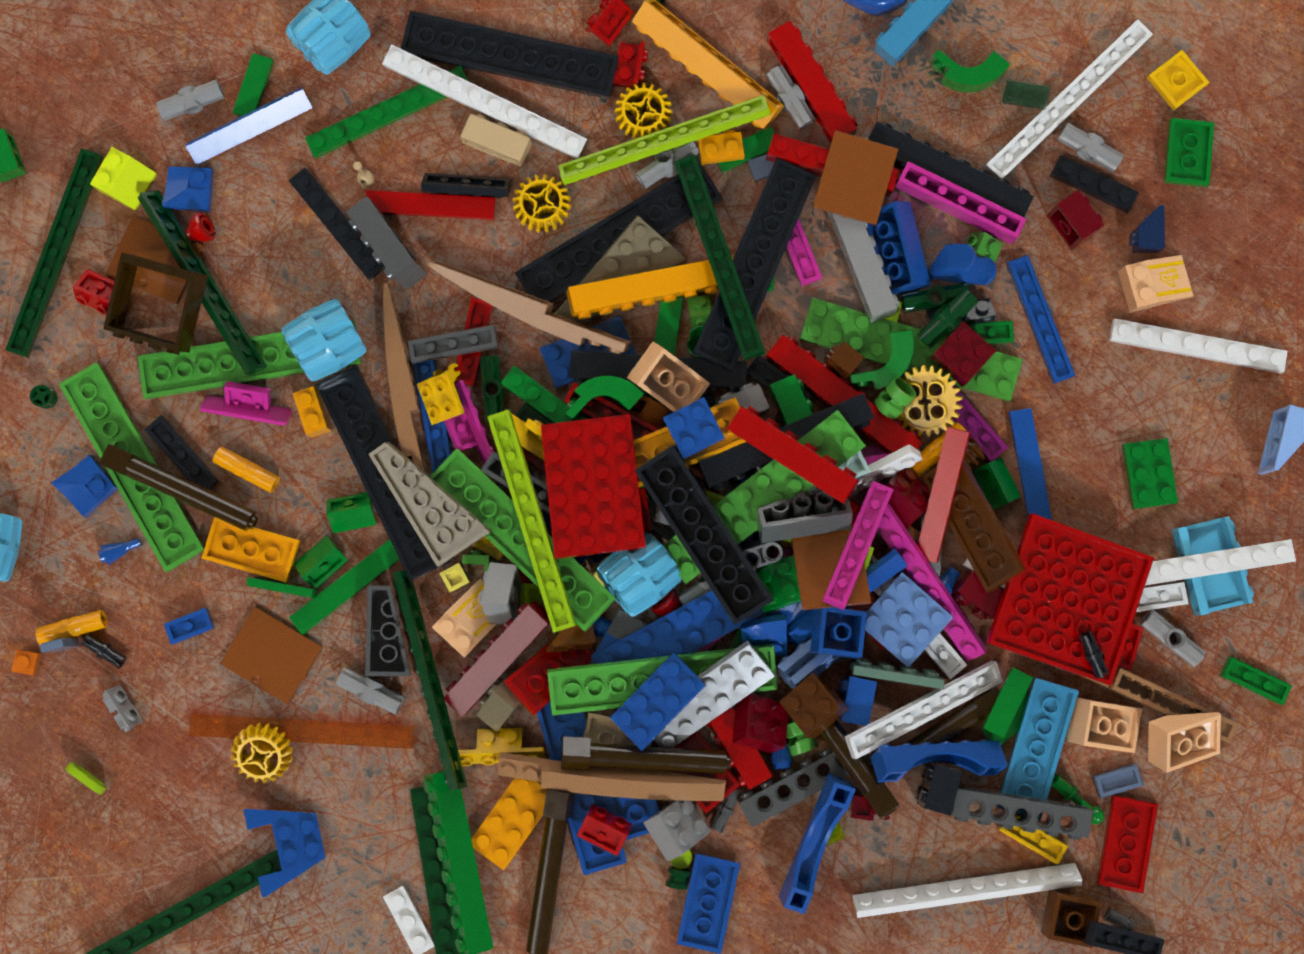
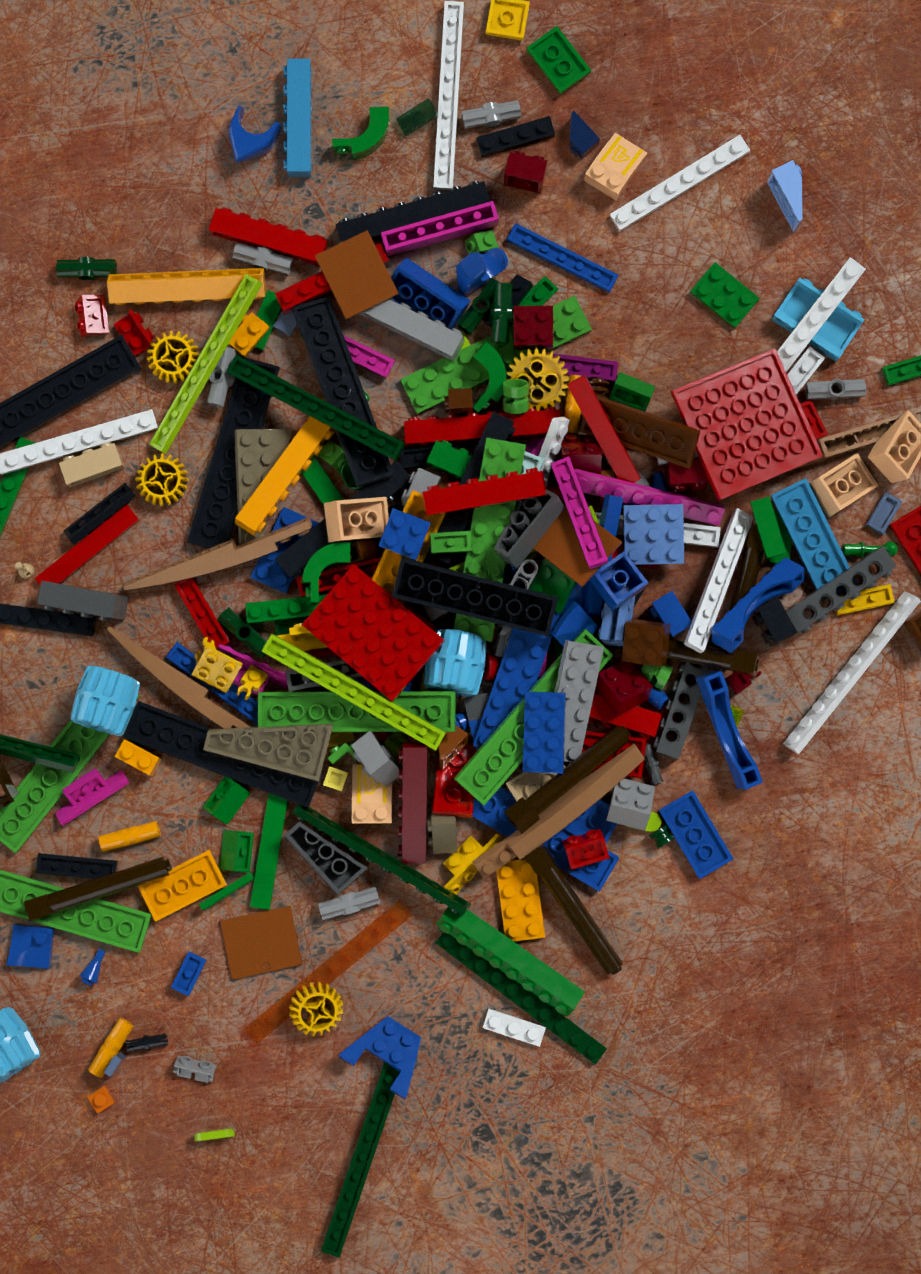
camera: 45 degrees left, 0 degrees up
dark grey plate [408,325,498,364] -> none
sand green plate [848,658,945,689] -> none
blue tile [1008,408,1052,520] -> none
black pin [1078,631,1109,678] -> none
none -> yellow plate [237,665,268,700]
none -> bright green plate [430,531,472,554]

